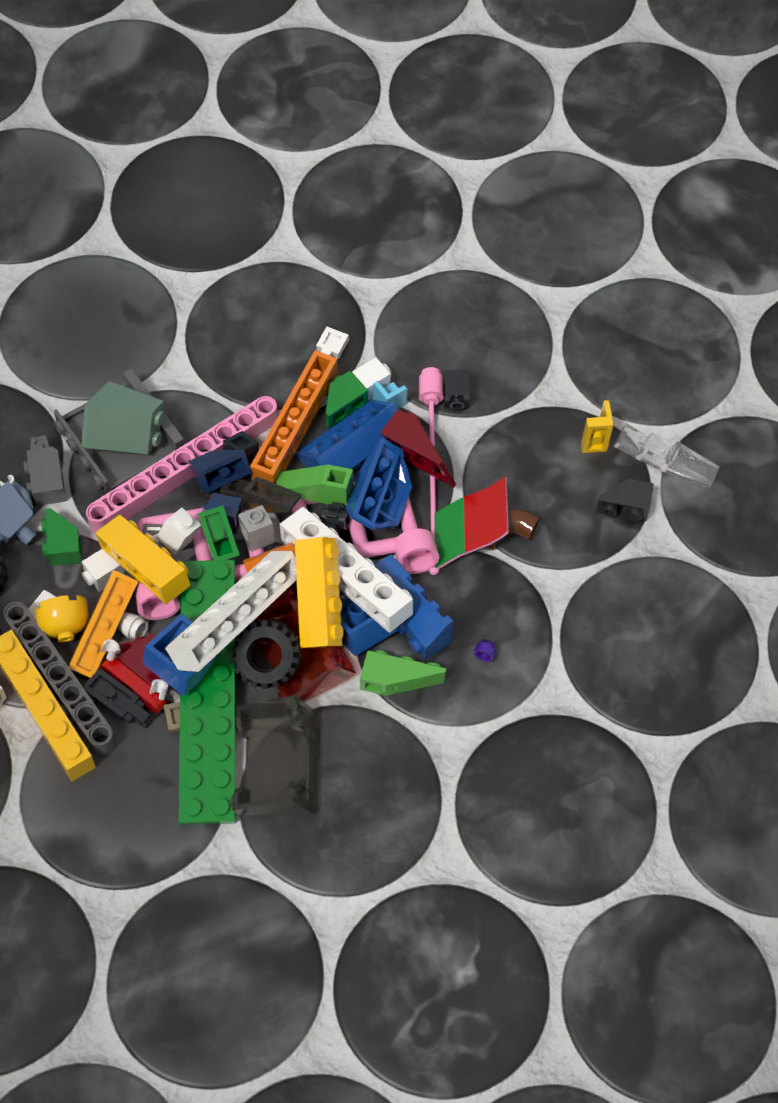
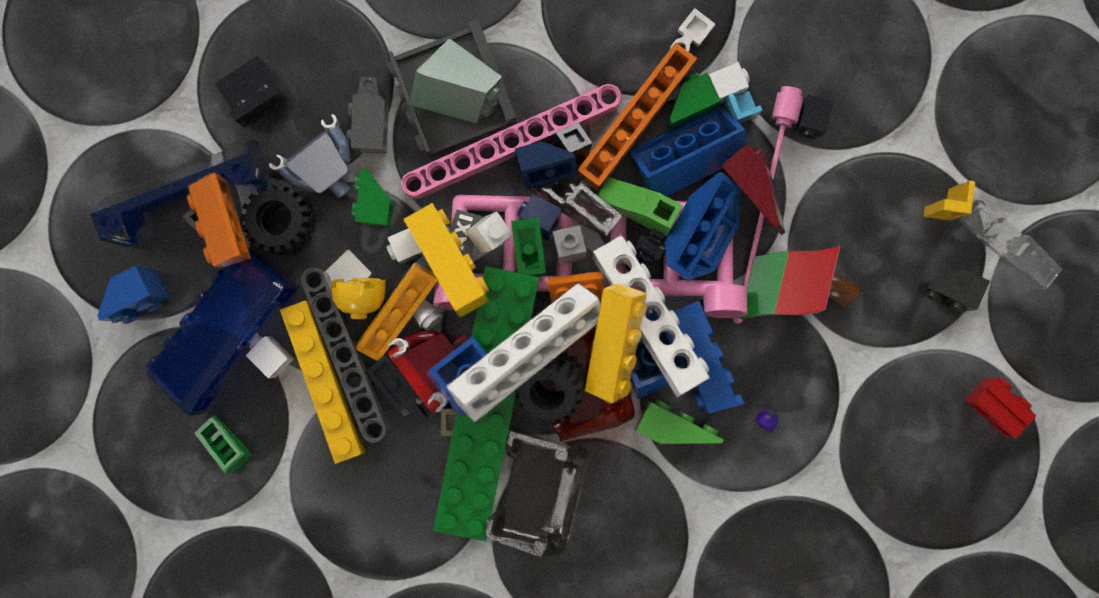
camera: 15 degrees right, 25 degrees up
none -> red brick [966,377,1036,439]

